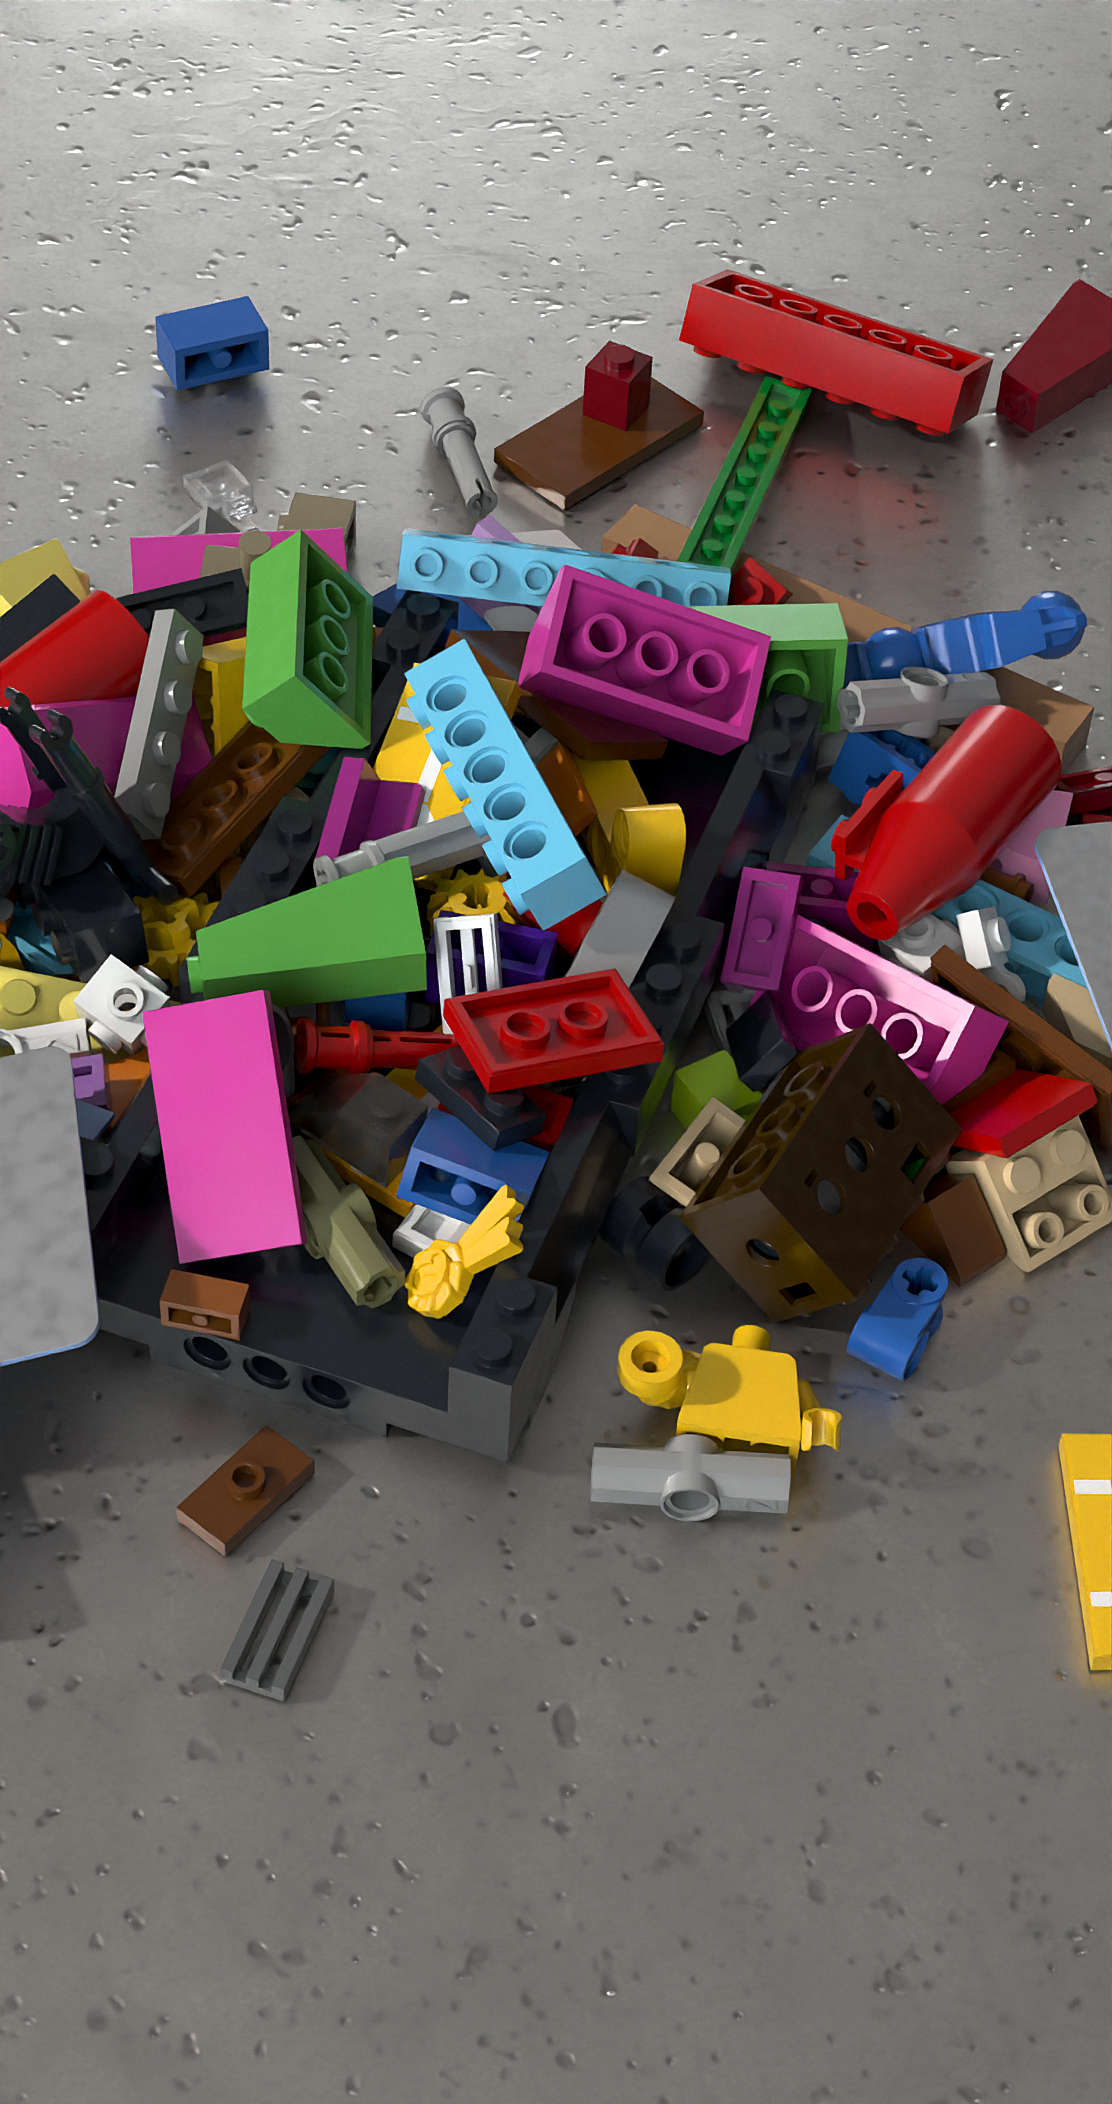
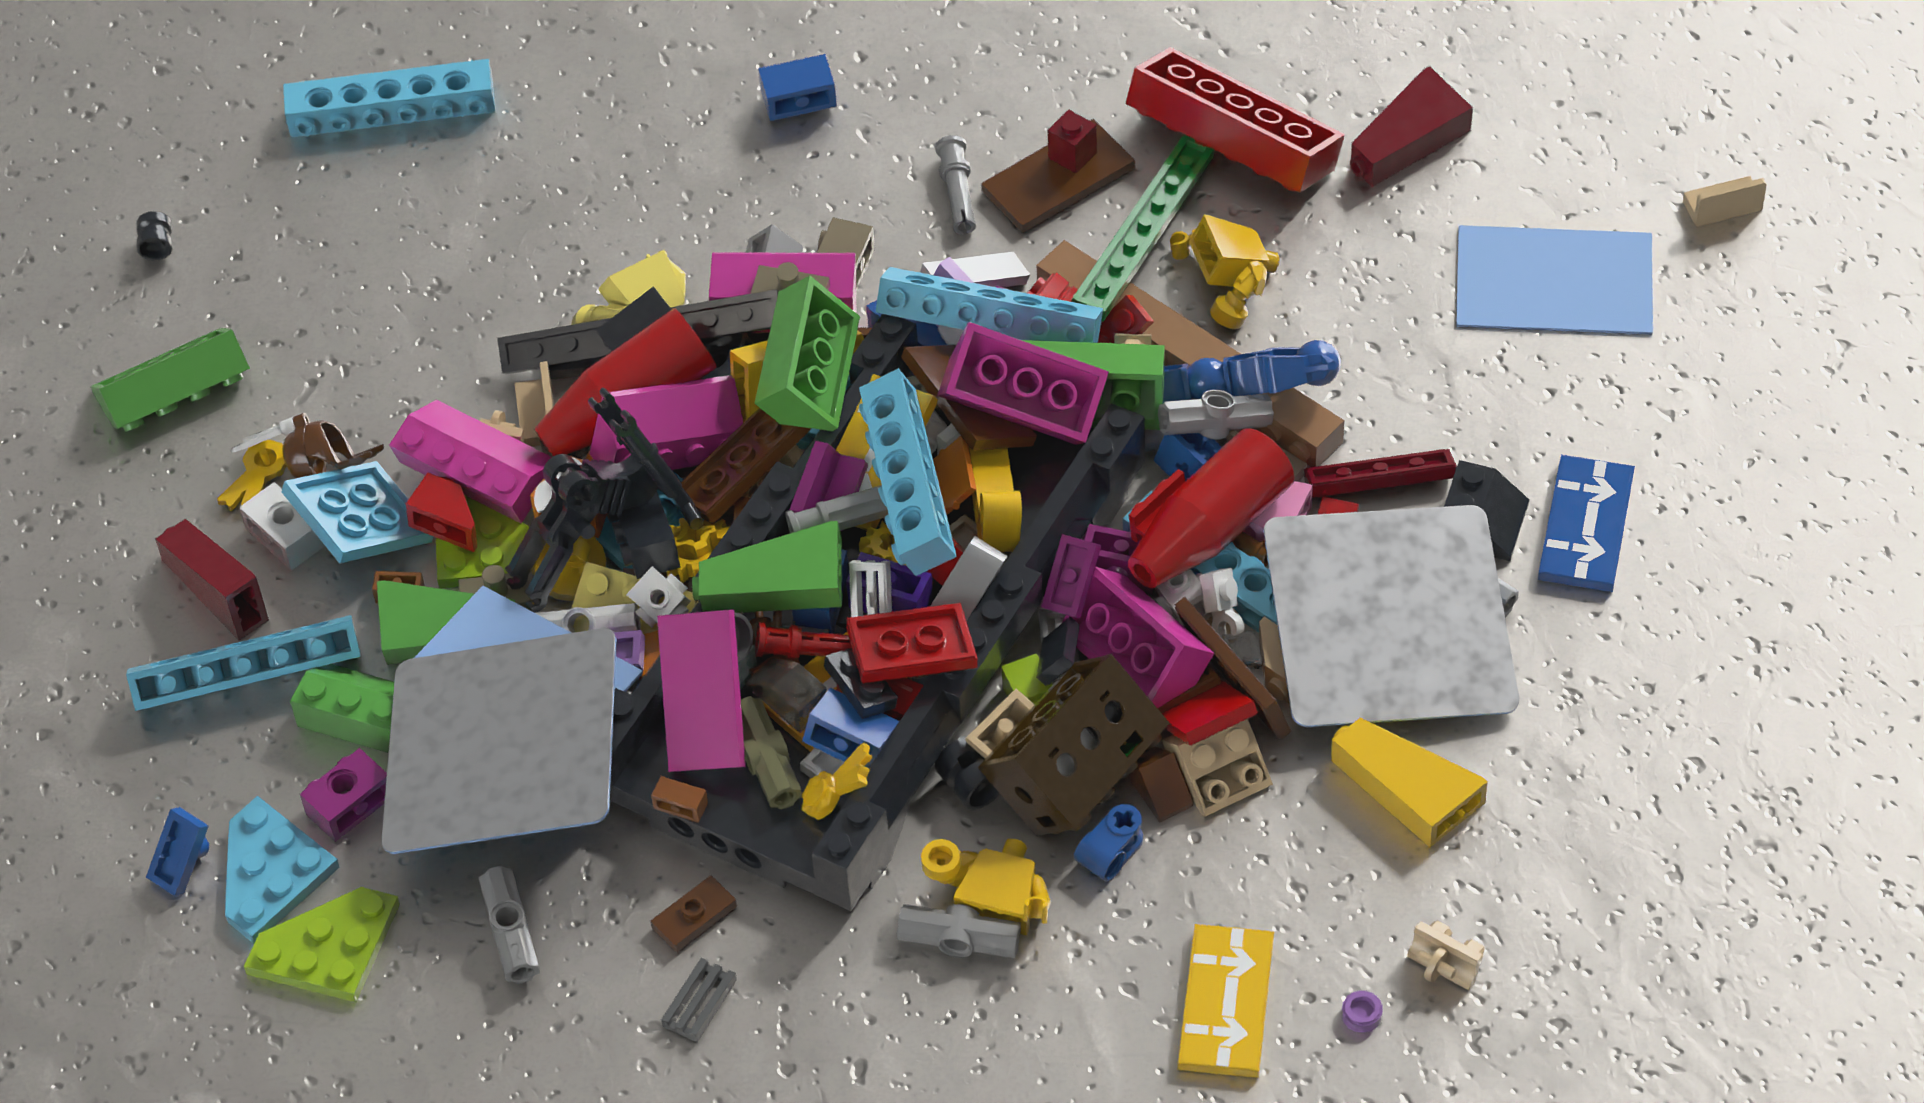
camera: 15 degrees right, 5 degrees up
light grey plate [115,609,204,840] -> none
clear plate [183,460,259,532] -> none
none -> yellow torso [1170,214,1279,329]

